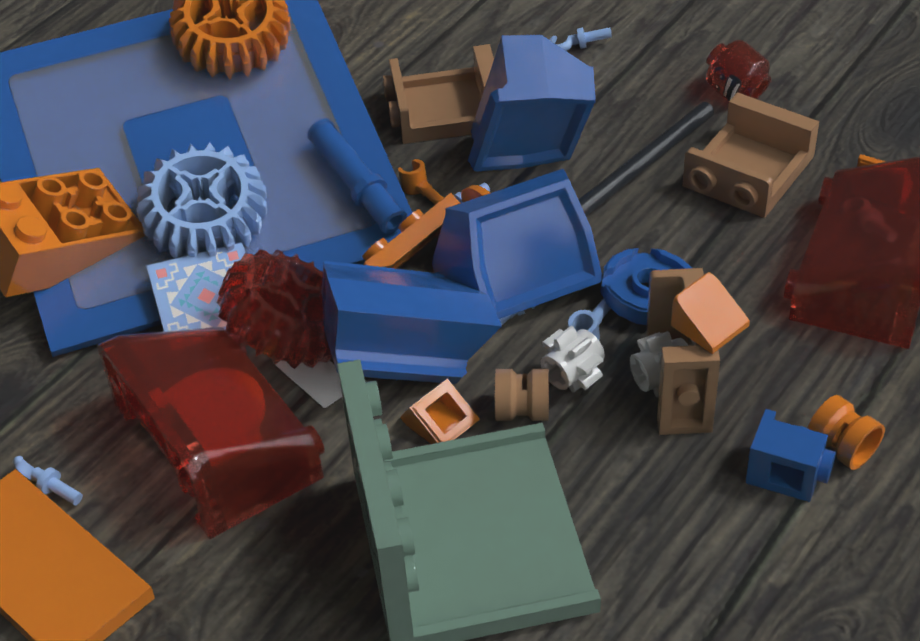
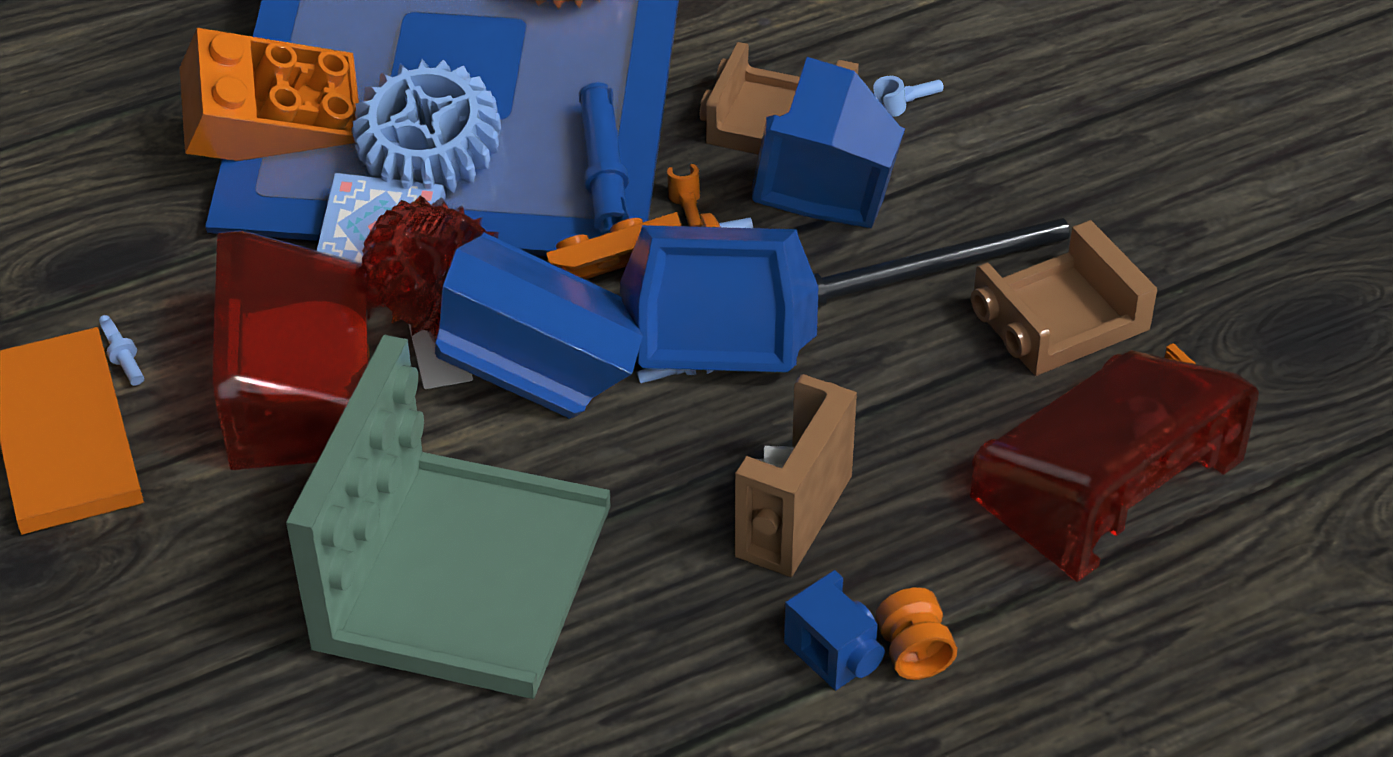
camera: 25 degrees right, 0 degrees up
orange slope [400,379,480,444] -> none
medium nougat wheel [495,369,549,421] -> none
white gear [541,326,605,392] -> none
light blue hand [549,27,612,51] -> none
light blue hand [568,298,611,340] -> none
blue tile [600,248,692,325] -> none
orange slope [671,272,750,354] -> none
clear red head [706,40,771,102] -> none

